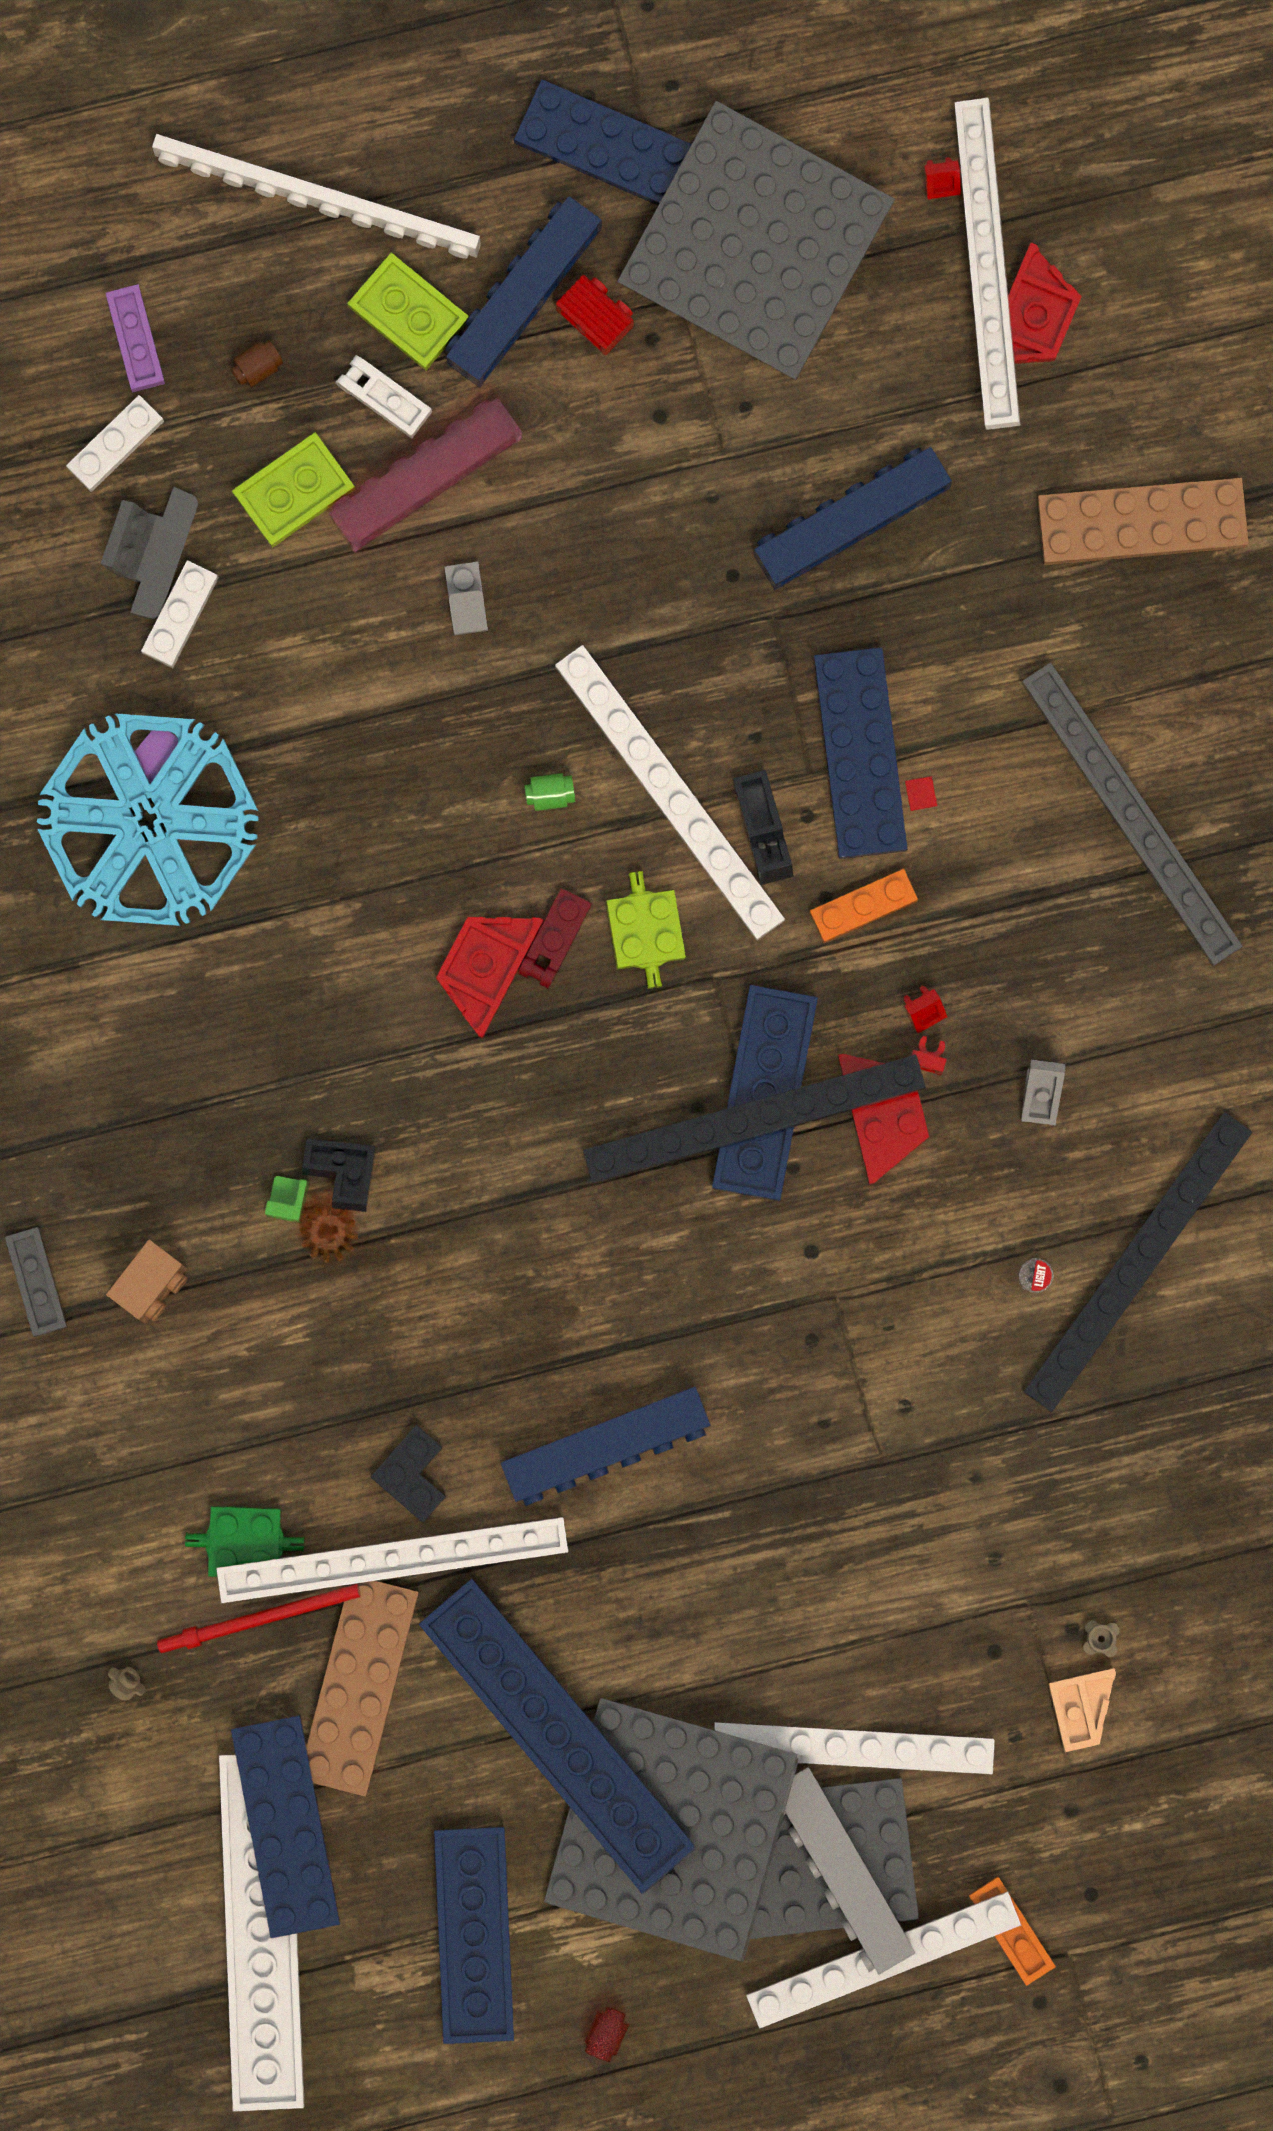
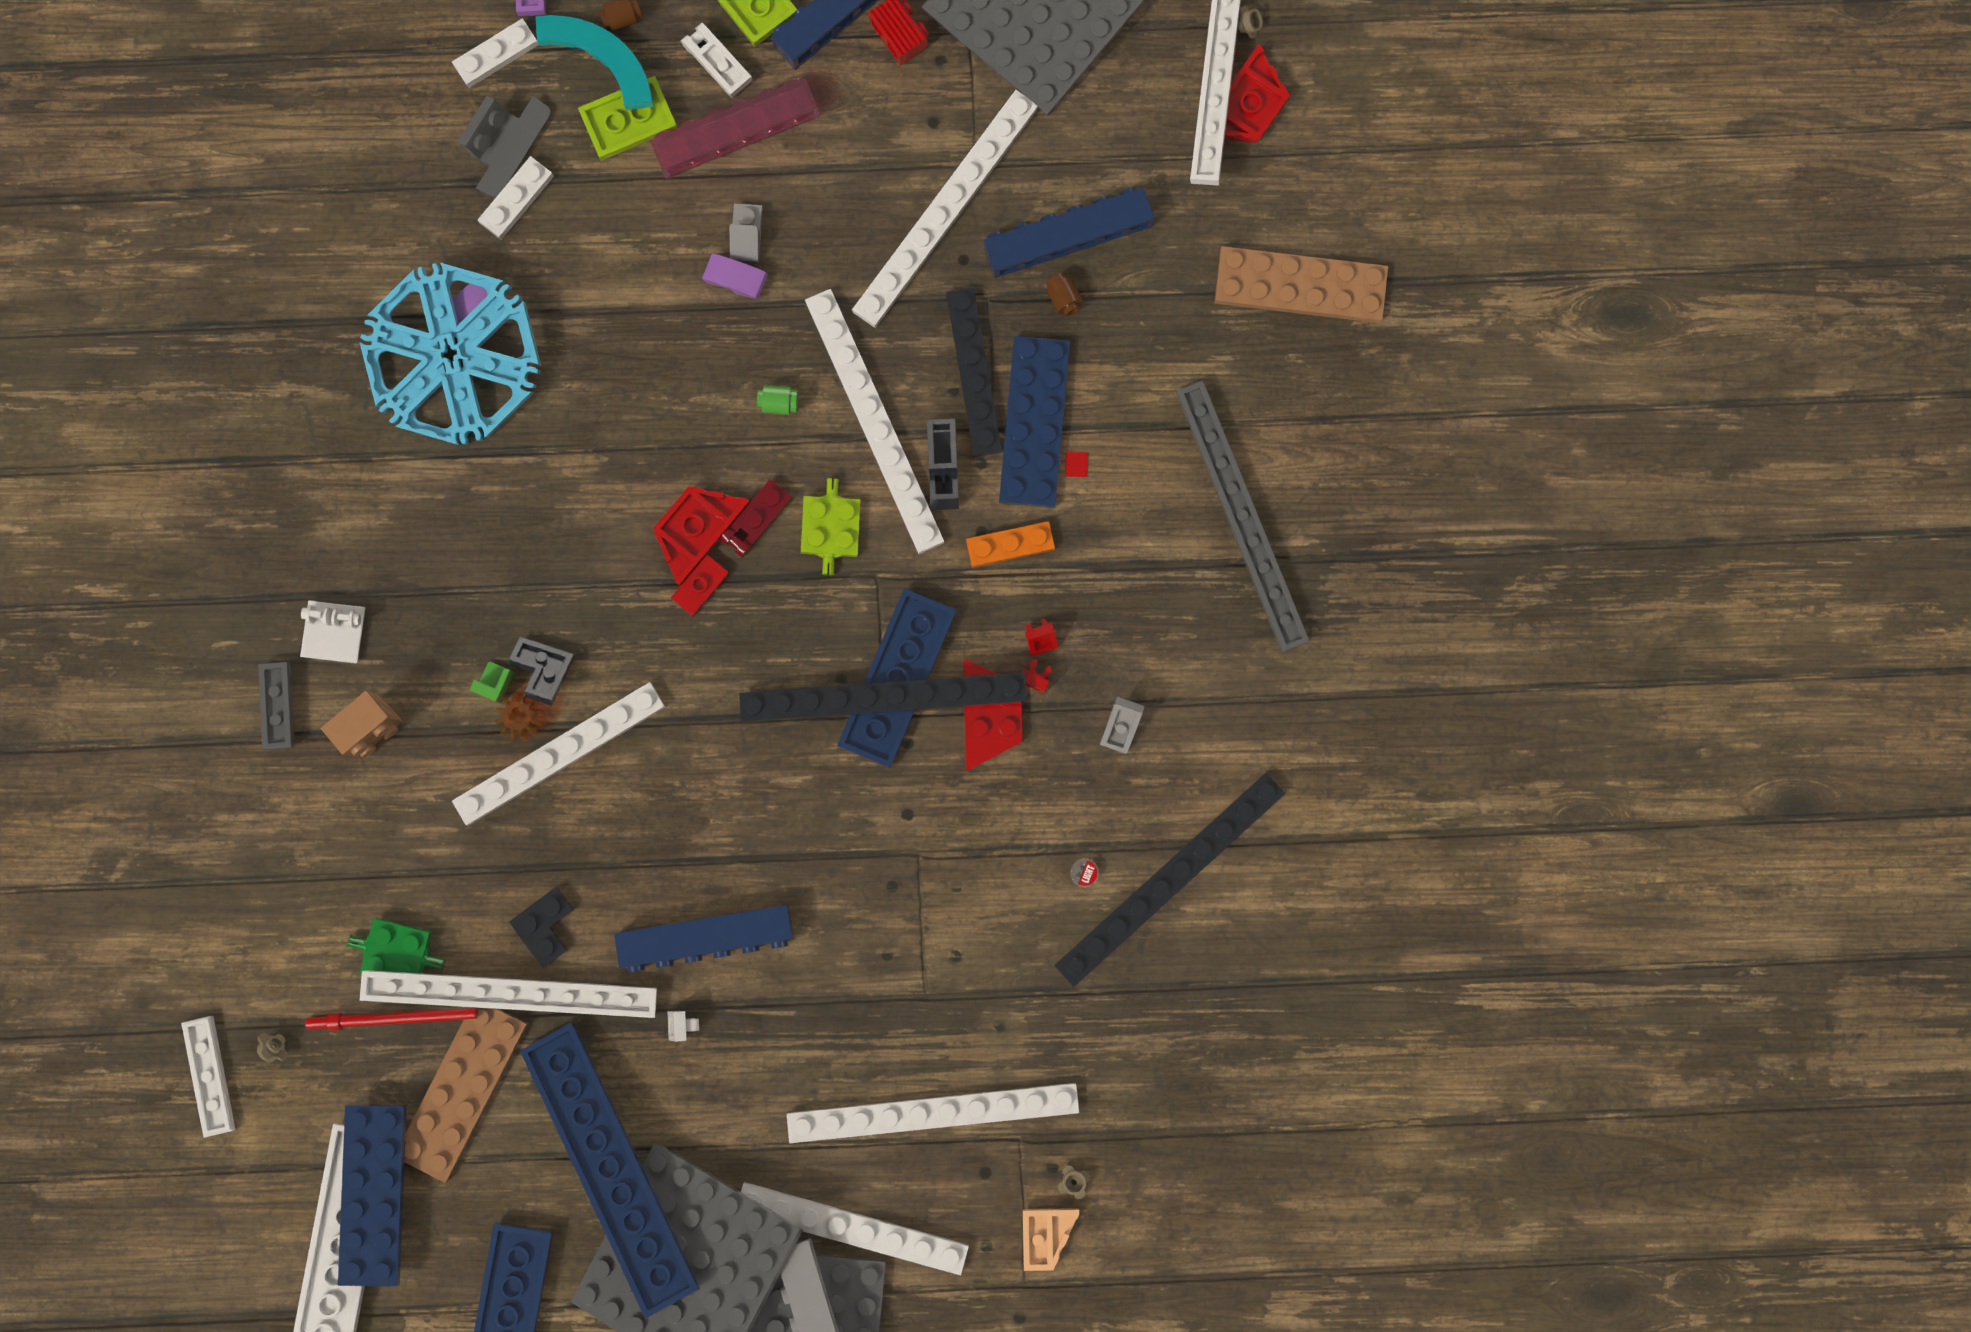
camera: 10 degrees right, 0 degrees up
none -> white tile [181,1016,236,1138]
none -> white hinge [300,601,366,663]
none -> white plate [452,682,666,826]
none -> teal tile [536,15,654,110]
none -> white tile [667,1010,699,1042]
none -> red plate [671,555,730,617]
none -> medium lavender slope [702,253,768,300]
none -> white plate [787,1083,1079,1143]
none -> white plate [852,90,1038,328]
none -> black plate [946,287,1002,457]
none -> reddish brown brick [1046,272,1083,317]
none -> dark tan plate [1238,6,1263,39]

